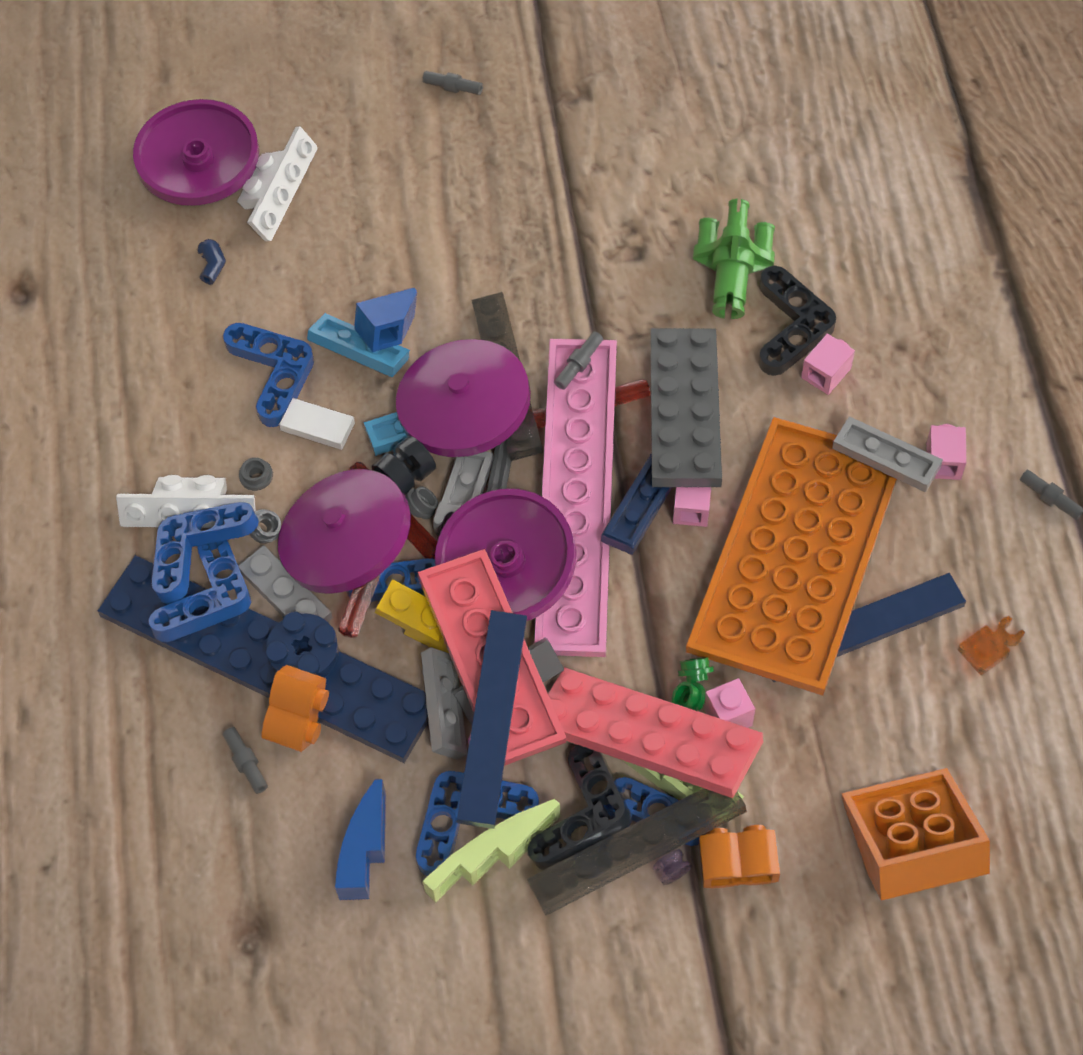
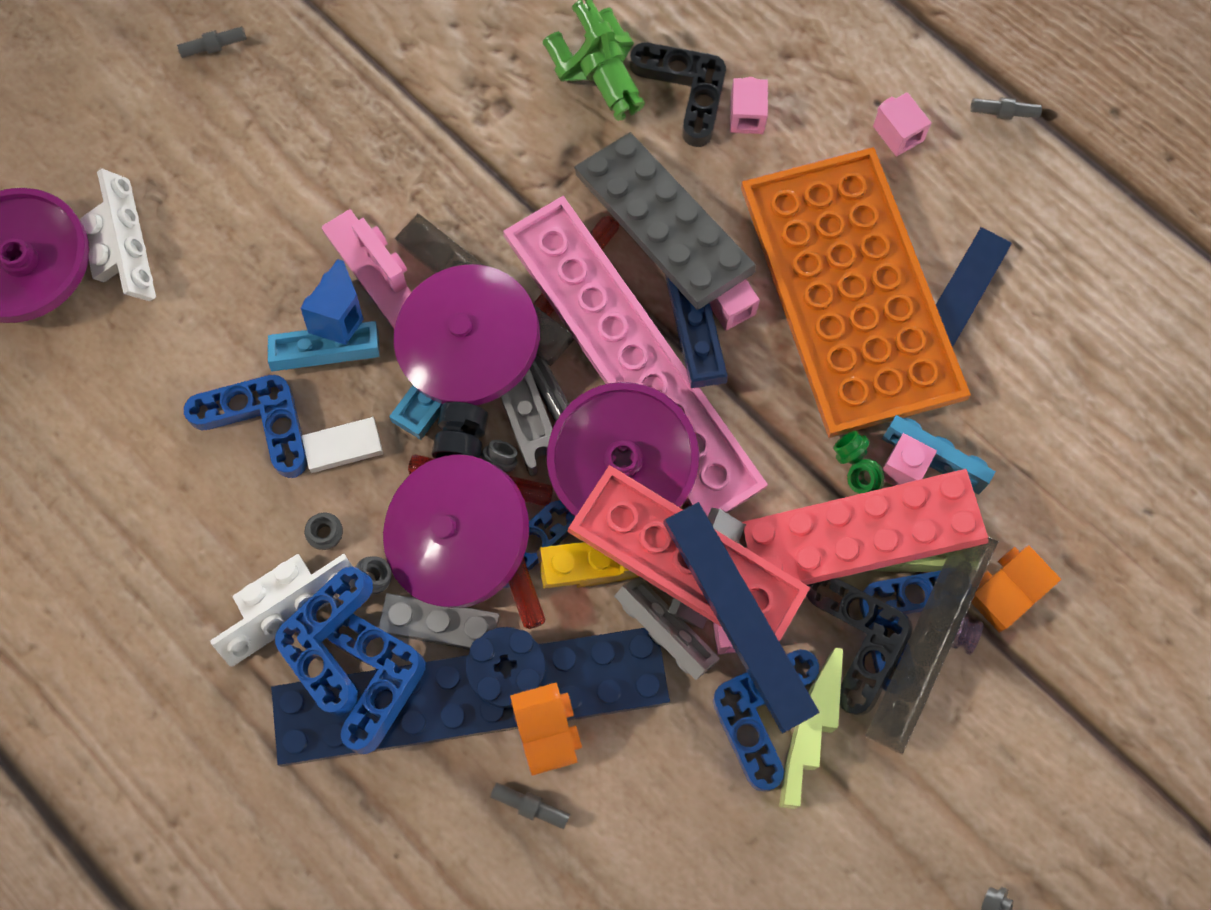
camera: 40 degrees left, 10 degrees up
dark blue arm [197,239,226,285] -> none
blue slope [335,779,386,900] -> none
dark grey bar [554,332,604,390] -> none
light grey plate [832,416,943,492] -> none
orange slope [842,768,990,901] -> none
clear orange plate [958,616,1025,676] -> none
none -> bright pink bracket [322,209,412,329]
none -> dark azure plate [882,415,996,495]

